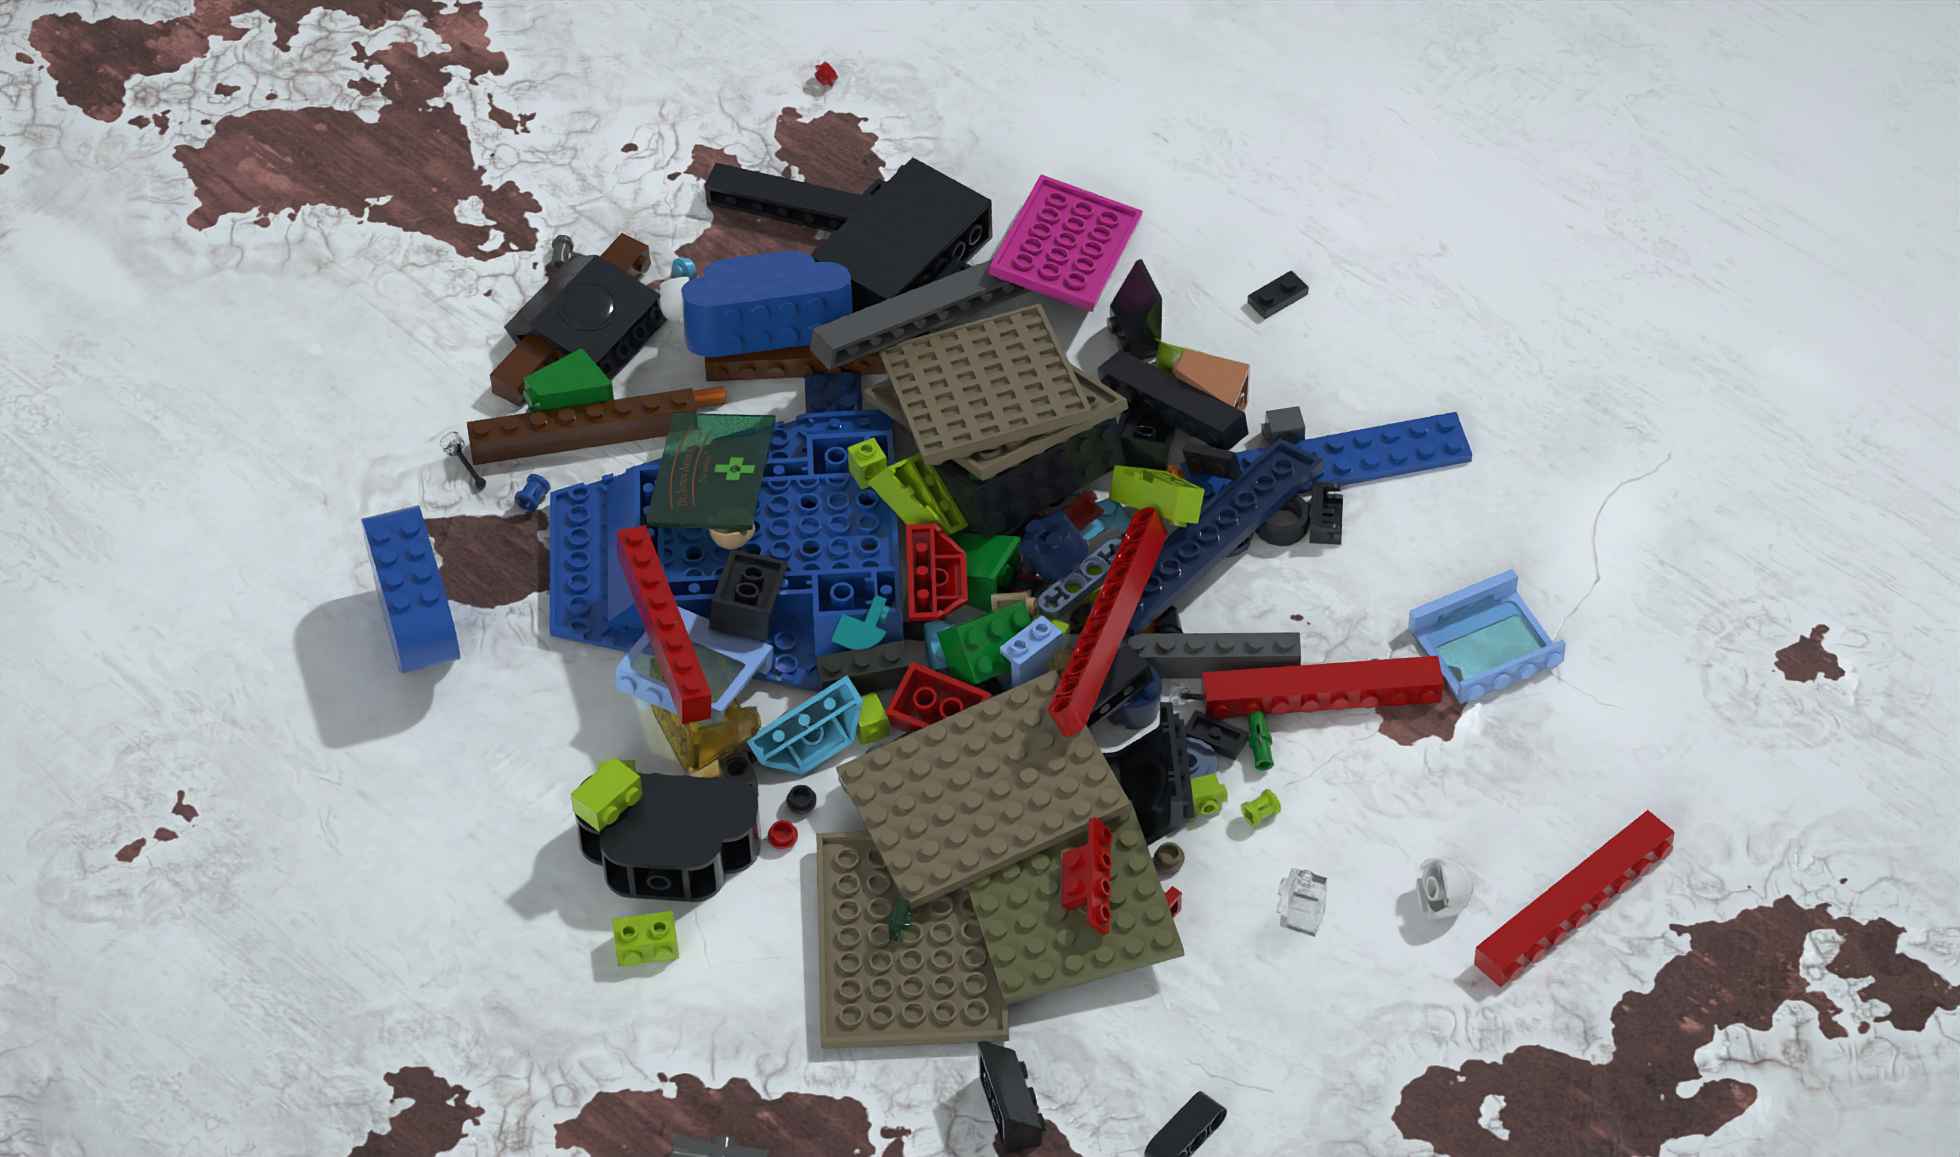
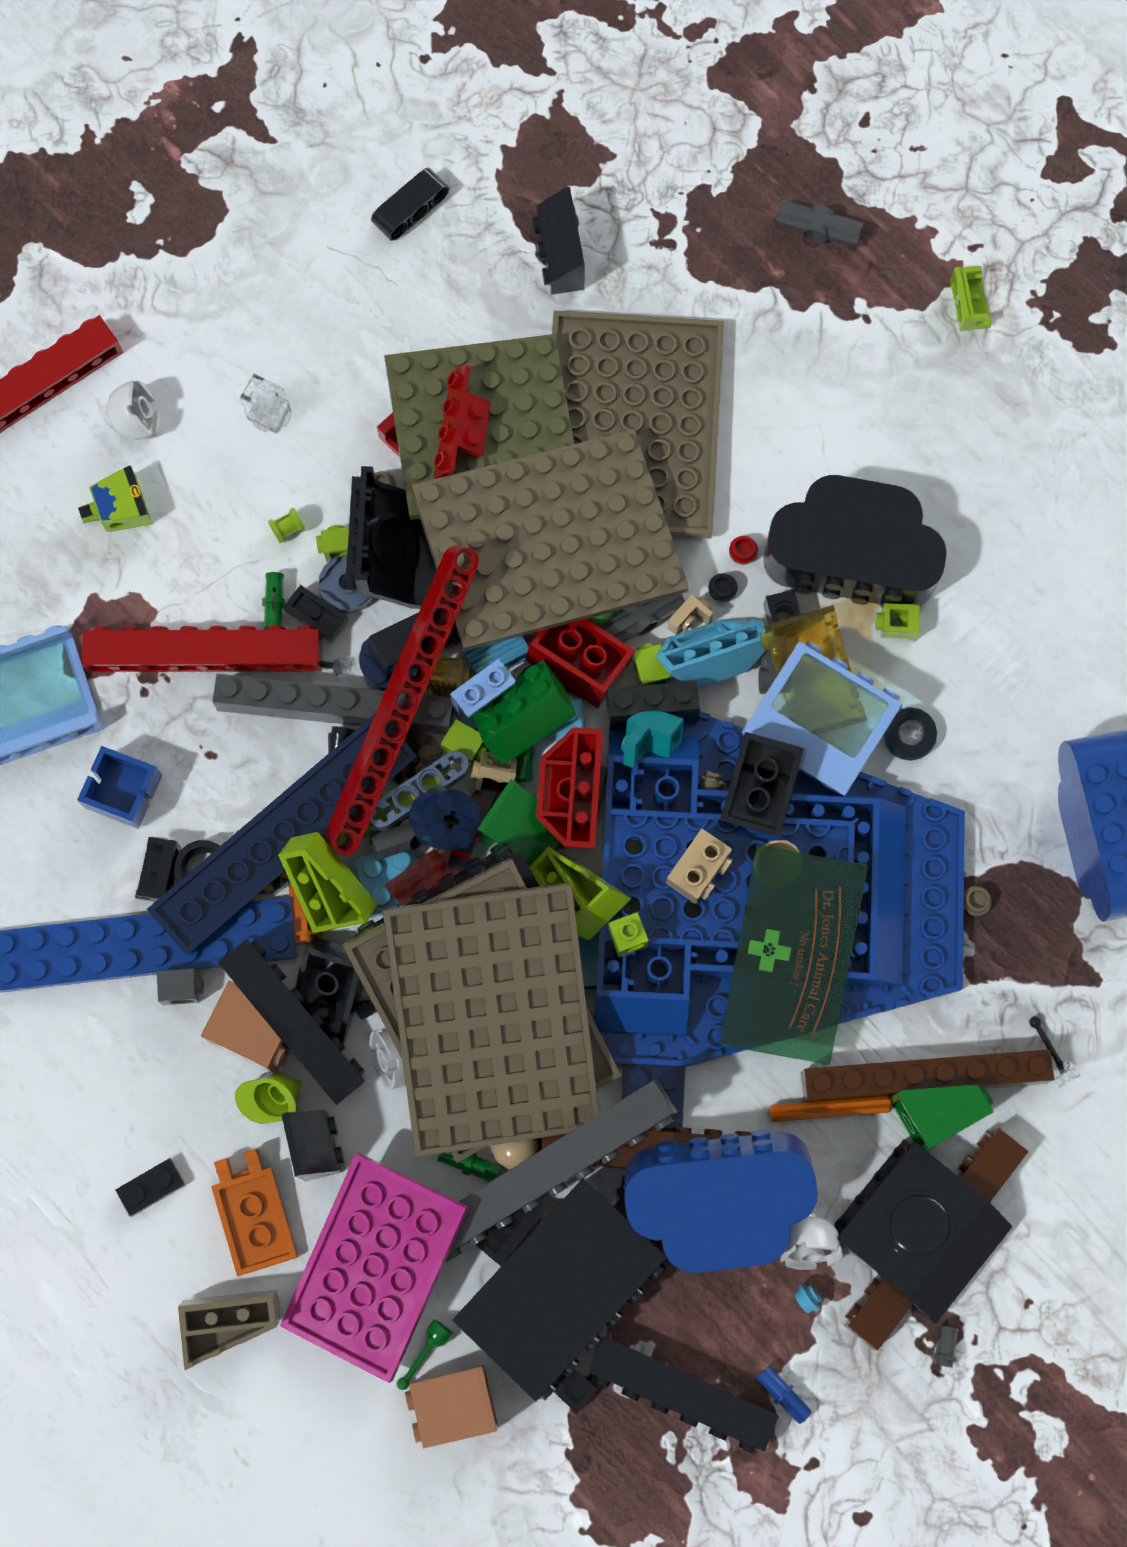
camera: 175 degrees left, 25 degrees up
blue bush [514,474,551,512] -> none
lime brick [571,757,643,831] -> none
lime brick [612,910,679,967] -> none
red brick [617,525,712,725] -> none
clear green plate [888,898,914,942] -> none
black plate [1182,442,1242,481] -> none
none -> blue piece [77,746,162,829]
none -> lime torso [78,465,153,532]
none -> dark tan wedge [178,1289,280,1370]
none -> orange tile [211,1149,298,1277]
none -> green hinge [397,1319,454,1390]
none -> nougat slope [405,1365,499,1449]
none -> tan brick [665,828,733,904]
none -> tan bracket [667,595,714,635]
none -> dark tan plate [698,771,727,790]
none -> blue axle [756,1365,812,1424]
none -> black bush [883,707,937,761]
none -> lime hinge [950,266,992,332]
none -> dark tan plate [964,886,992,916]

